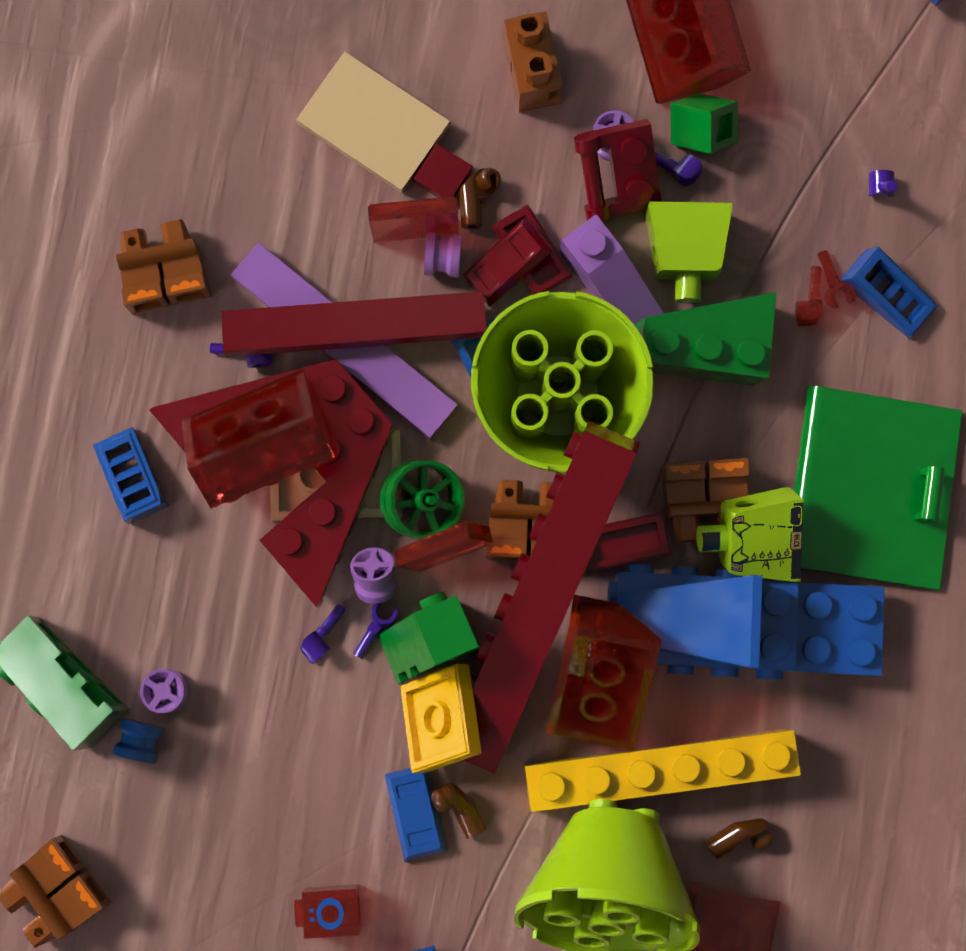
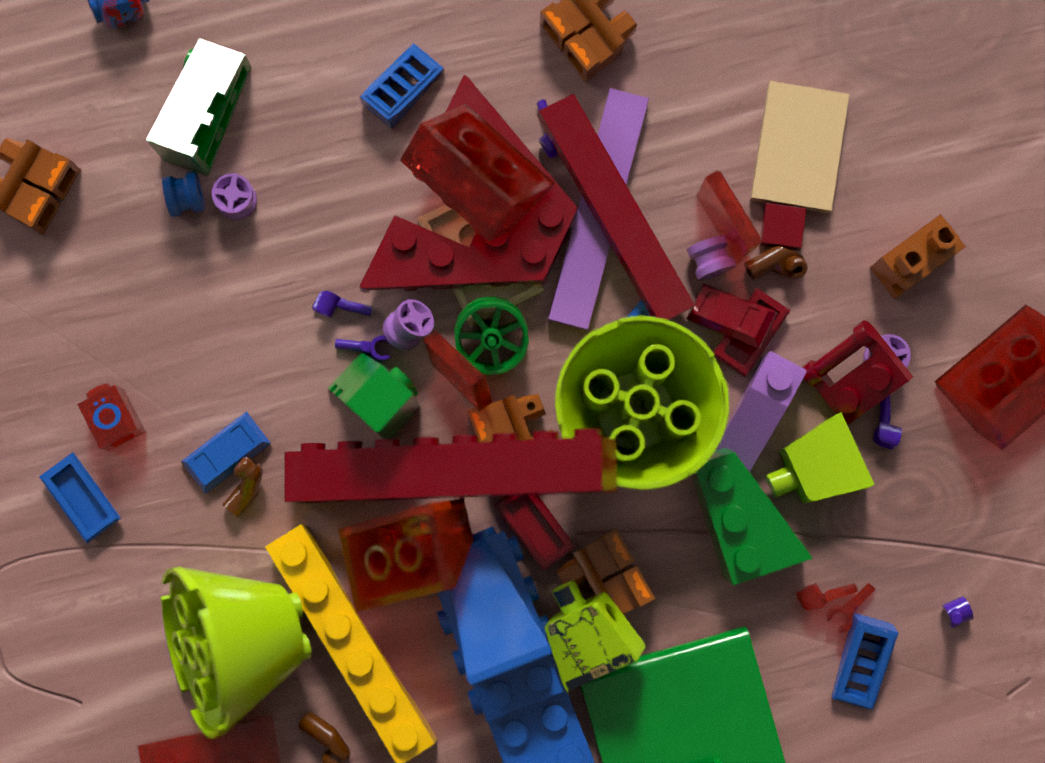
camera: 65 degrees right, 0 degrees up
yellow tile [401,663,482,773] -> none
green panel [670,93,738,154] -> none

